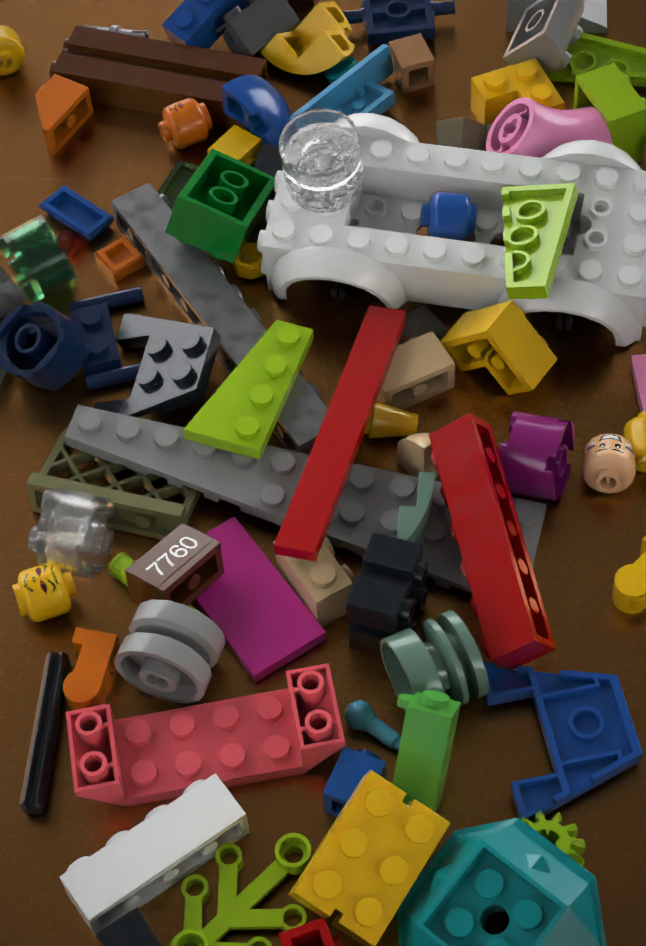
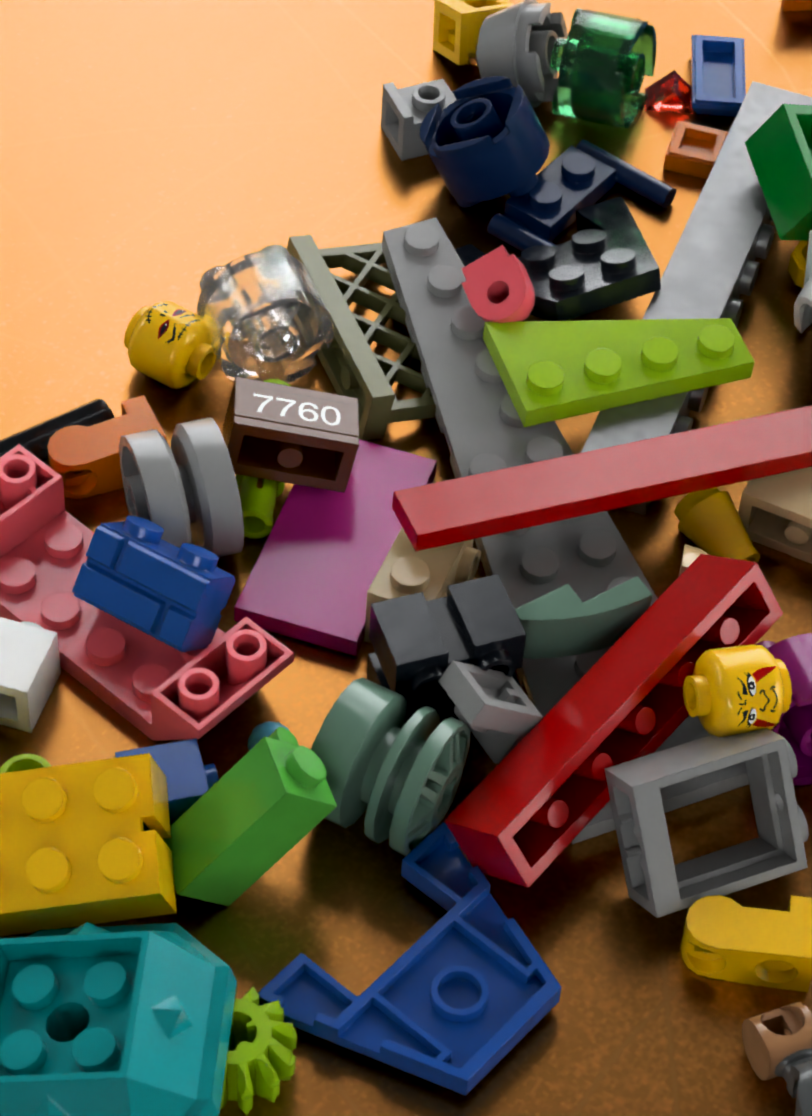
camera: 45 degrees right, 5 degrees down
none -> blue brick [72,515,236,652]
none -> light grey bracket [438,660,543,764]
none -> coral piece [461,245,535,323]
none -> light grey window [604,728,809,918]
none -> yellow head [683,644,792,737]

